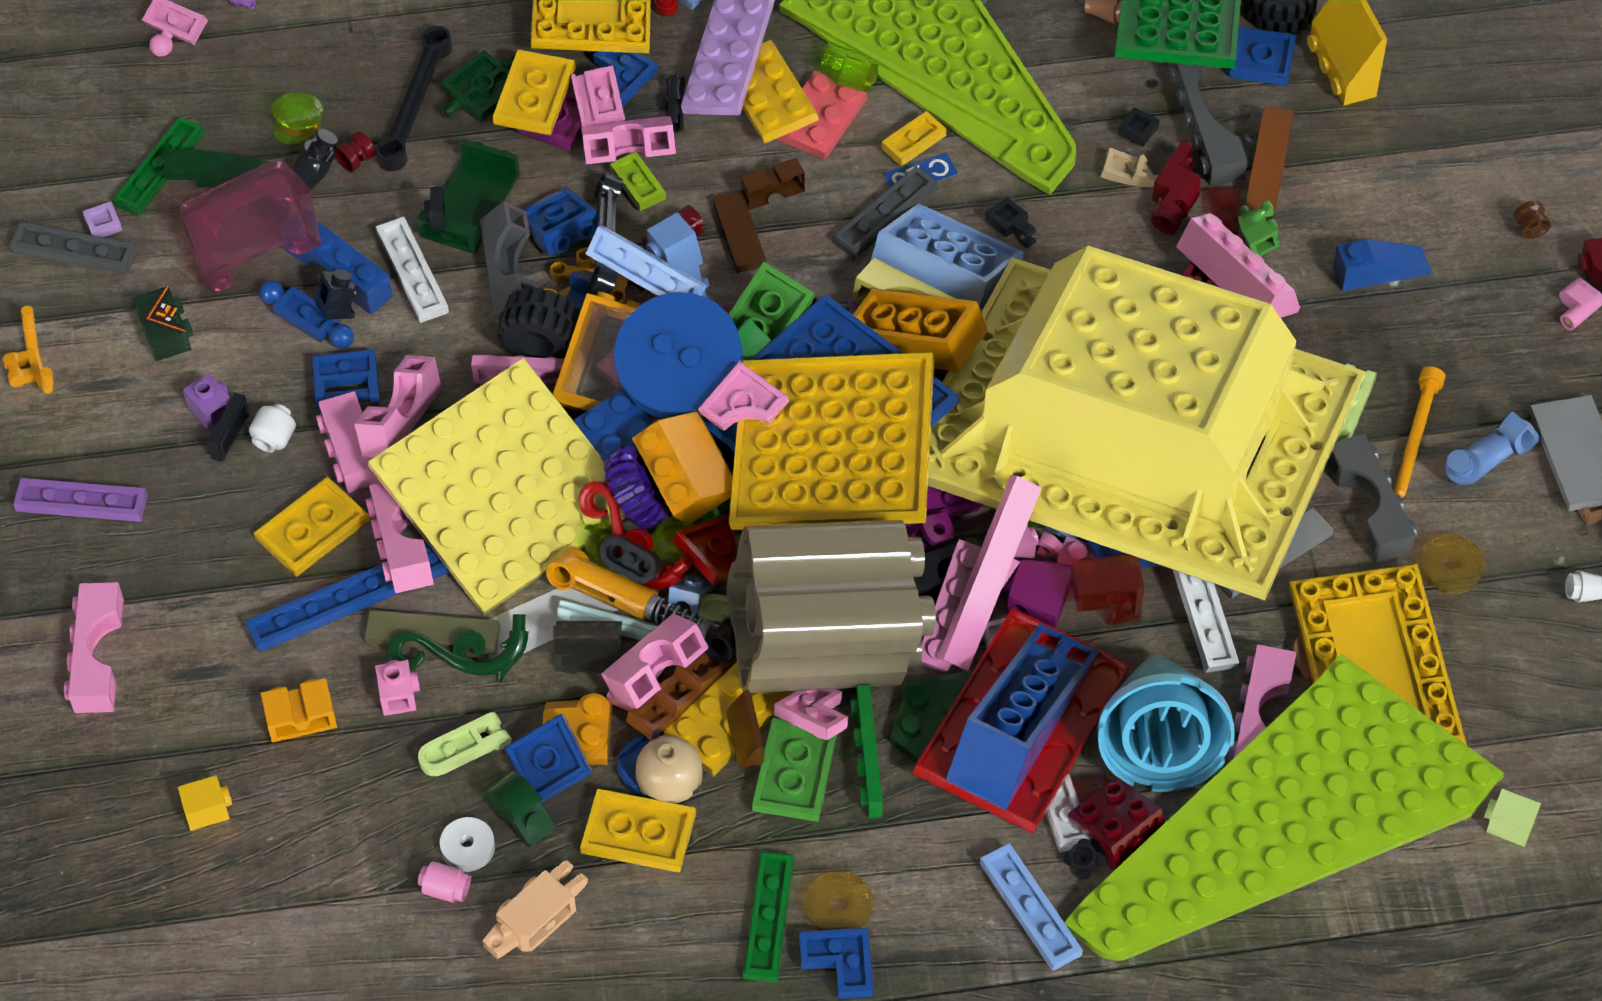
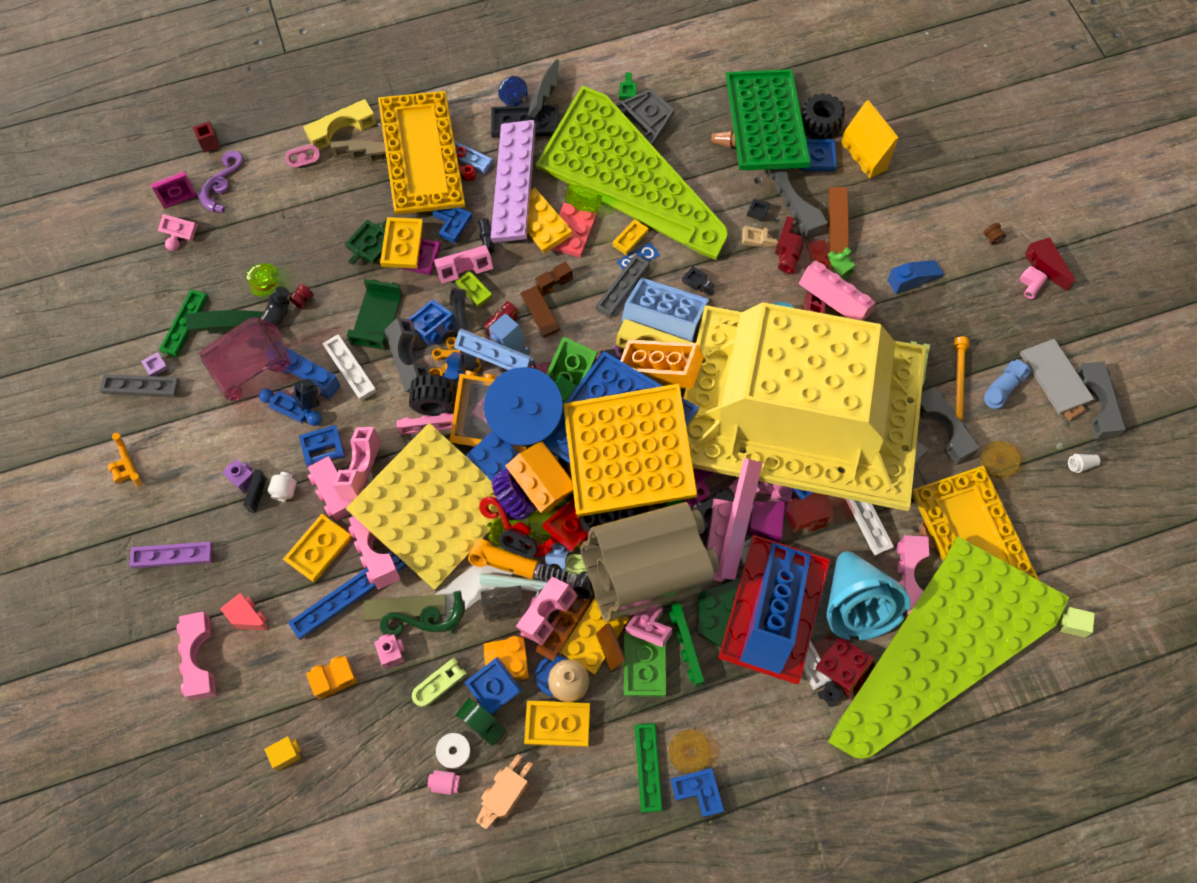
camera: 10 degrees left, 10 degrees up
clear green brick [133,285,194,361] -> none
black piece [376,26,452,171] -> none
black plate [424,187,446,230] -> none
bright pink plate [571,65,625,126] -> none
bright pink tile [698,361,790,431] -> none
light blue plate [980,843,1083,971] -> none
none -> coral slope [220,593,269,631]

